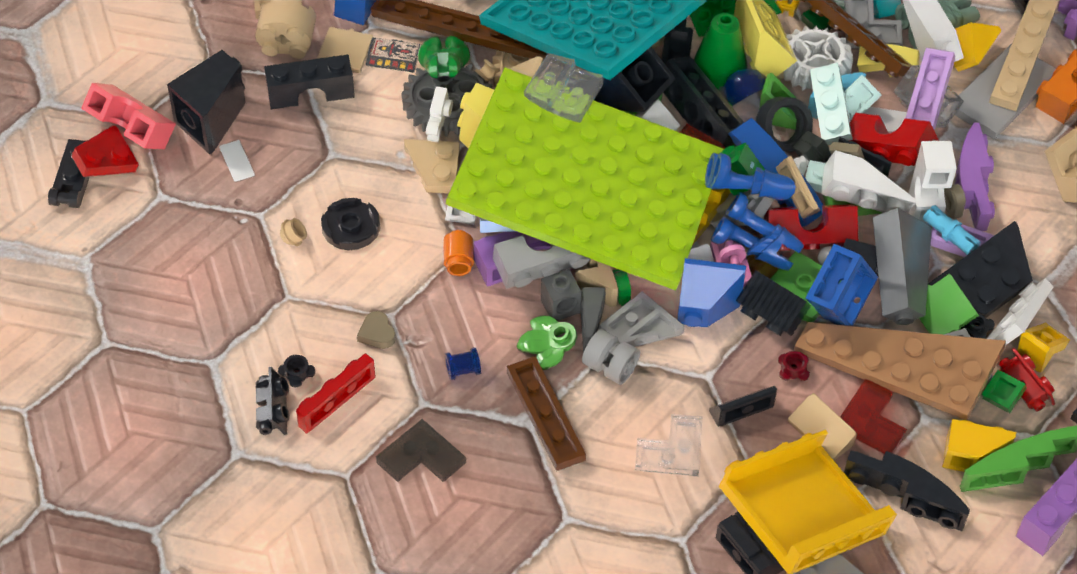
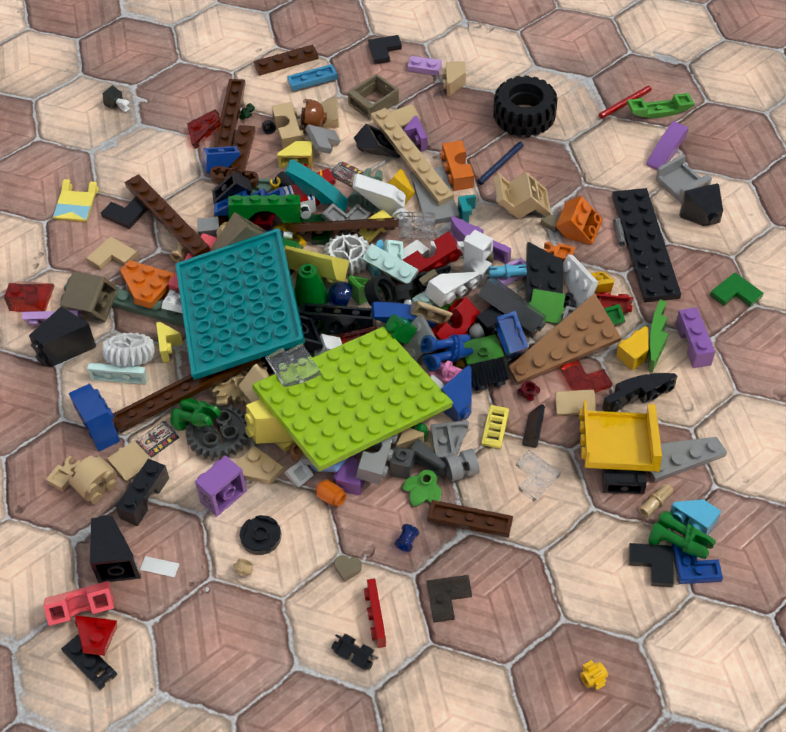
camera: 50 degrees left, 0 degrees up
black plate [278,354,316,387] -> none
white plate [426,87,453,142] -> none
blue piece [705,153,796,200] -> none
lavender plate [906,48,955,130] -> none
none -> medium lavender brick [195,456,247,517]
none -> teal bracket [458,194,476,223]
none -> light yellow slope [481,405,509,449]
none -> orange plate [543,242,575,262]

